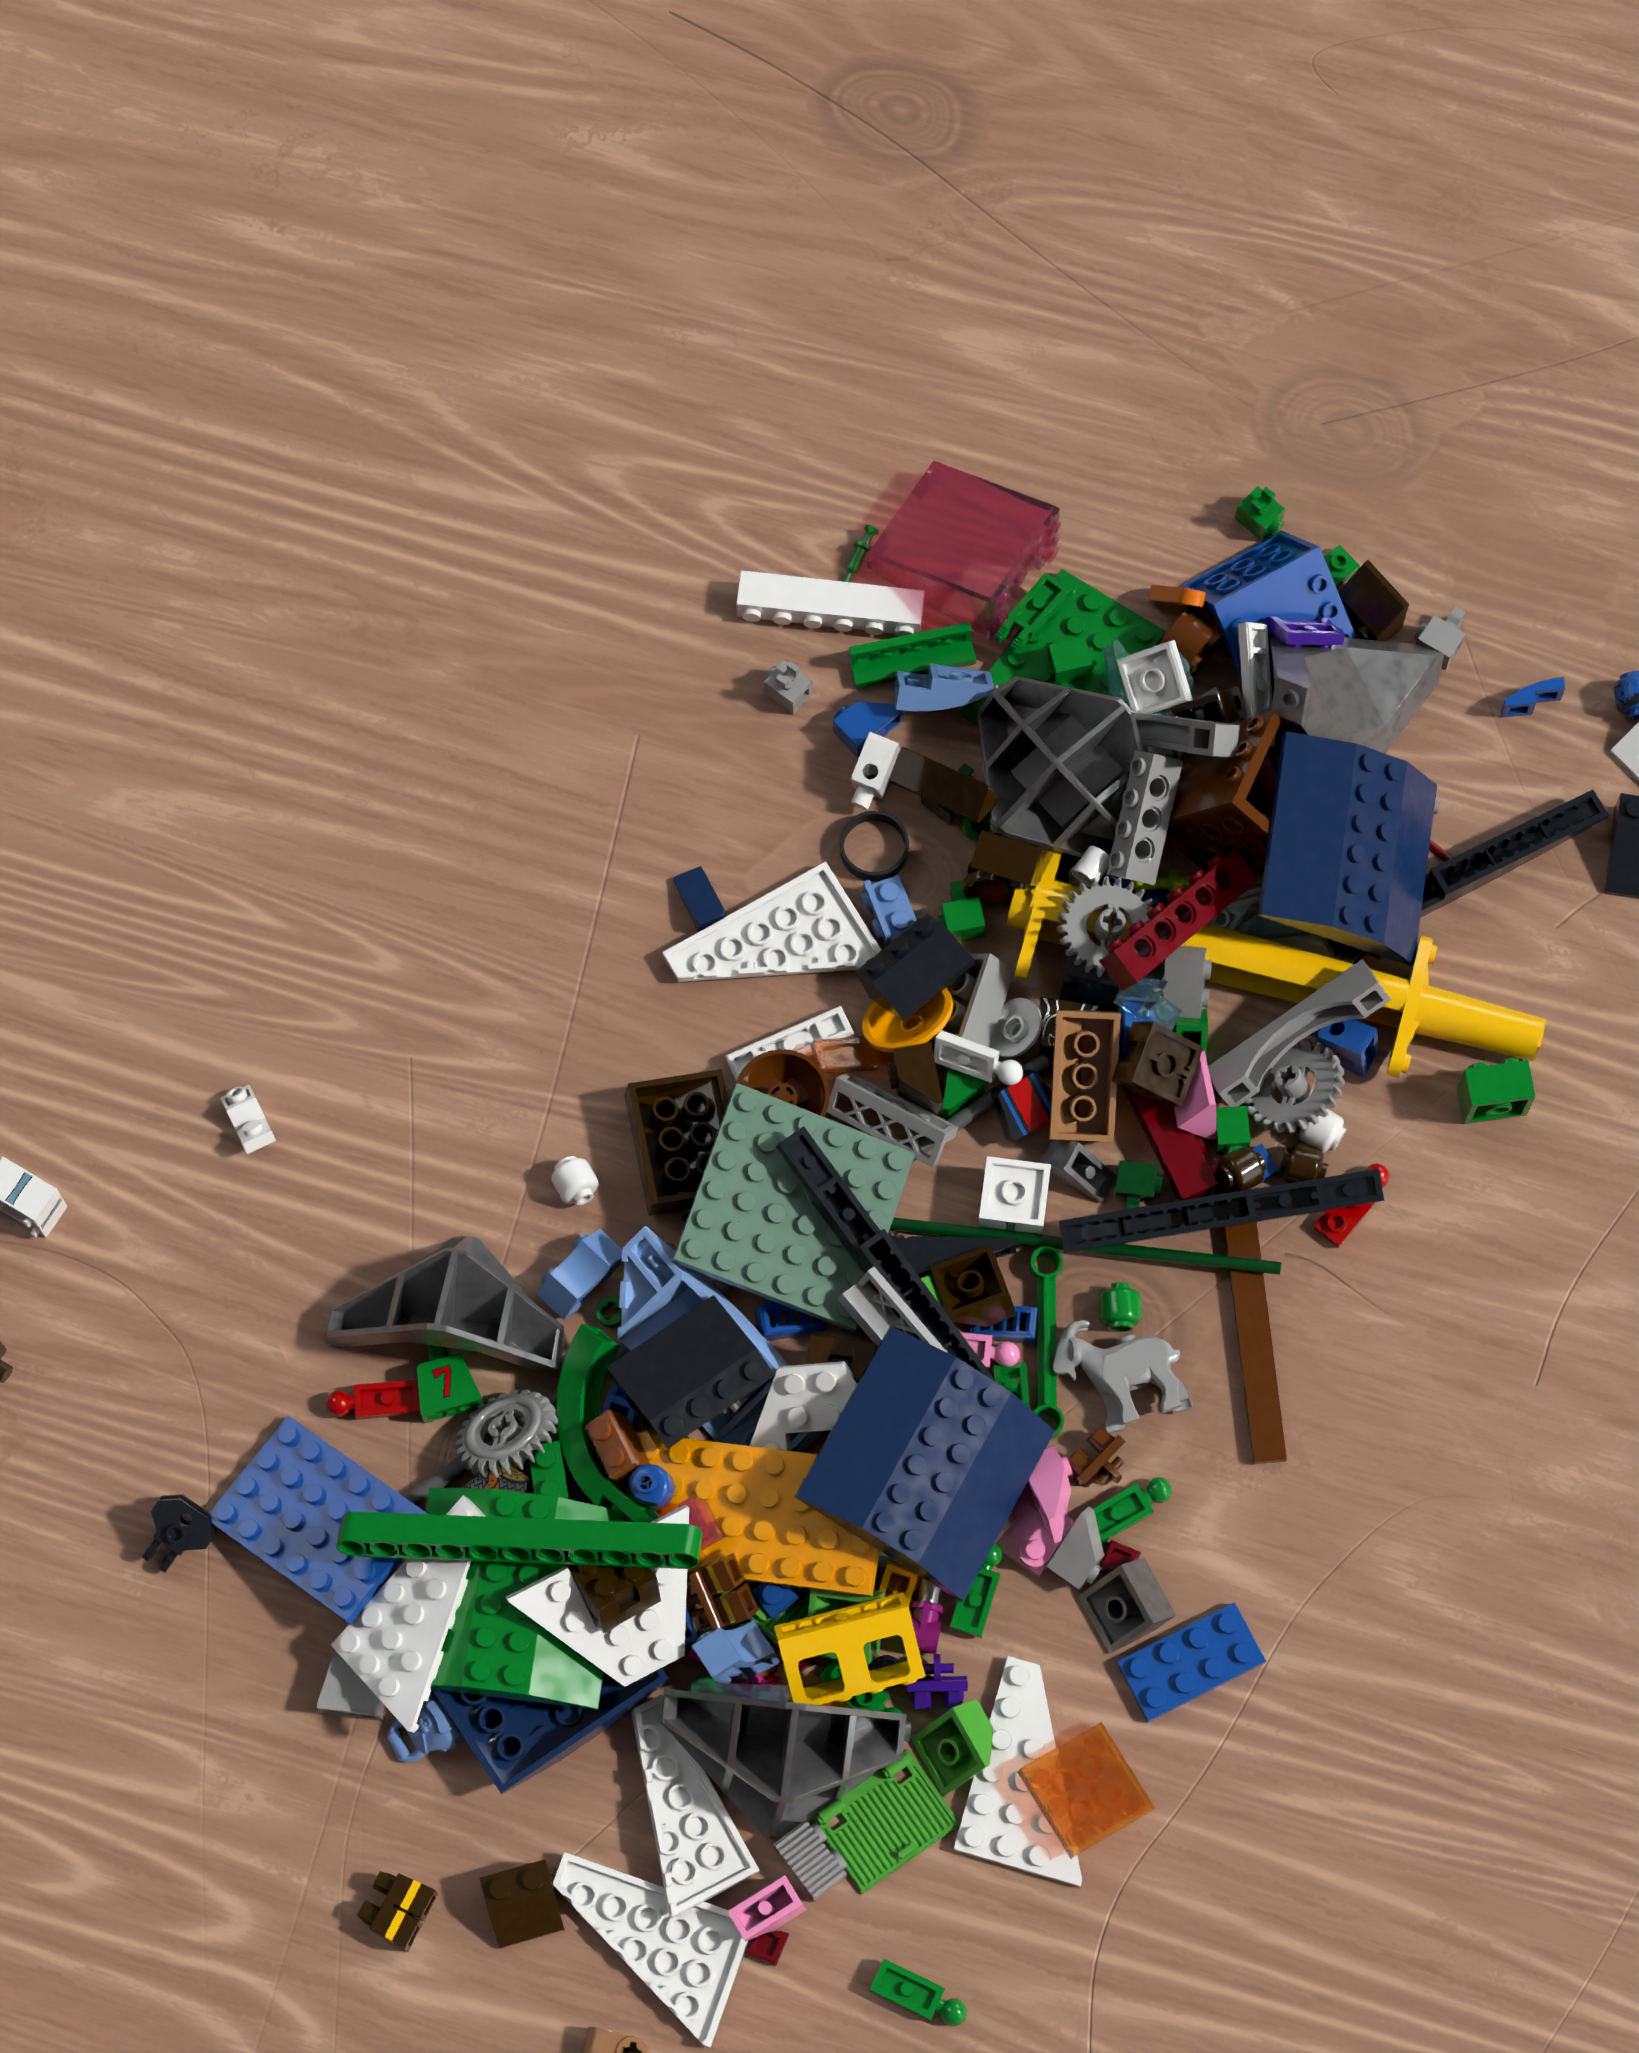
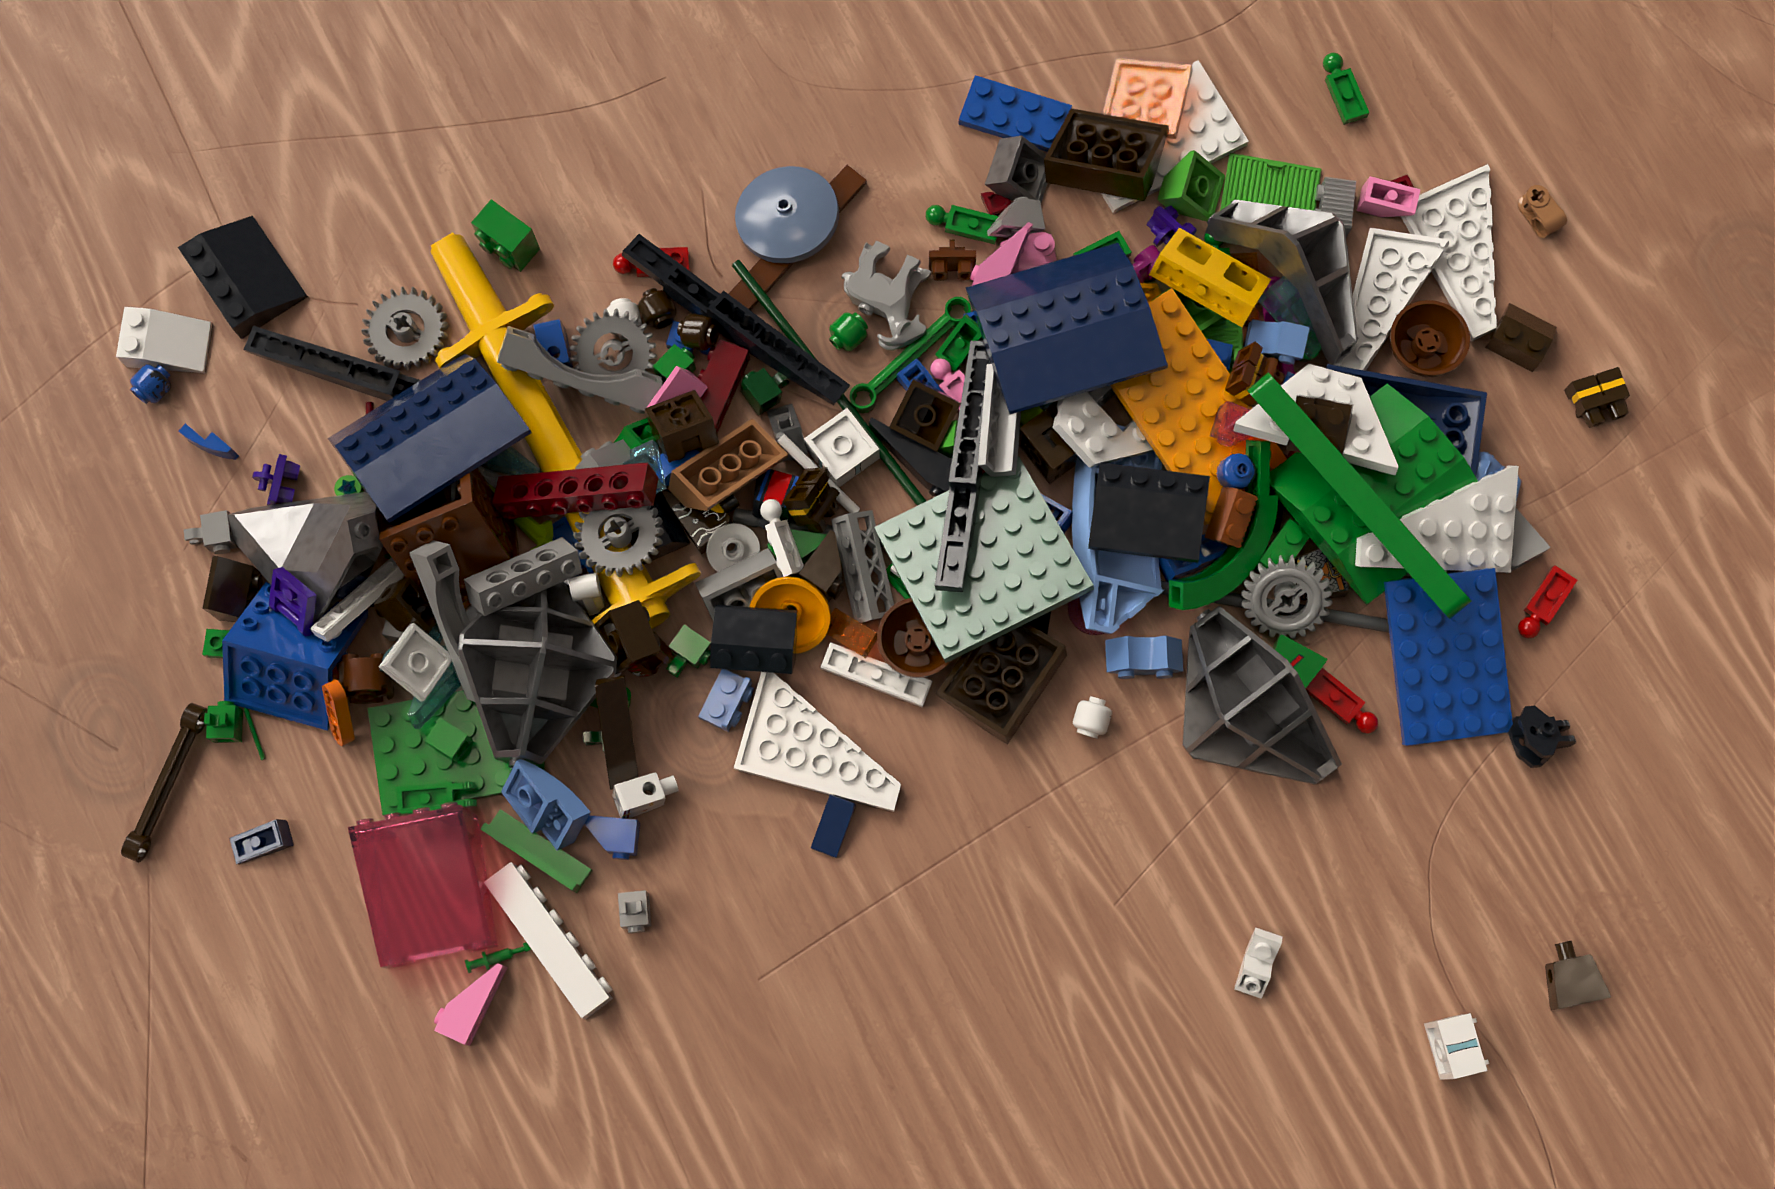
camera: 135 degrees left, 5 degrees up
green bush [596,1297,622,1328] -> none
black tyre [840,811,909,882] -> none
none -> dark brown piece [121,703,208,863]
none -> dark blue slope [229,819,294,864]
none -> green piece [244,708,265,761]
none -> dark purple hips [252,454,300,505]
none -> light grey gear [361,287,449,370]
none -> bright pink slope [434,963,508,1046]
none -> sand blue dish [735,166,839,263]
none -> white bar [777,434,860,513]
none -> dark brown hips [783,467,840,533]
none -> dark brown slope [1044,108,1169,201]
none -> reddish brown piece [1390,300,1470,377]
none -> red plate [1518,565,1578,639]

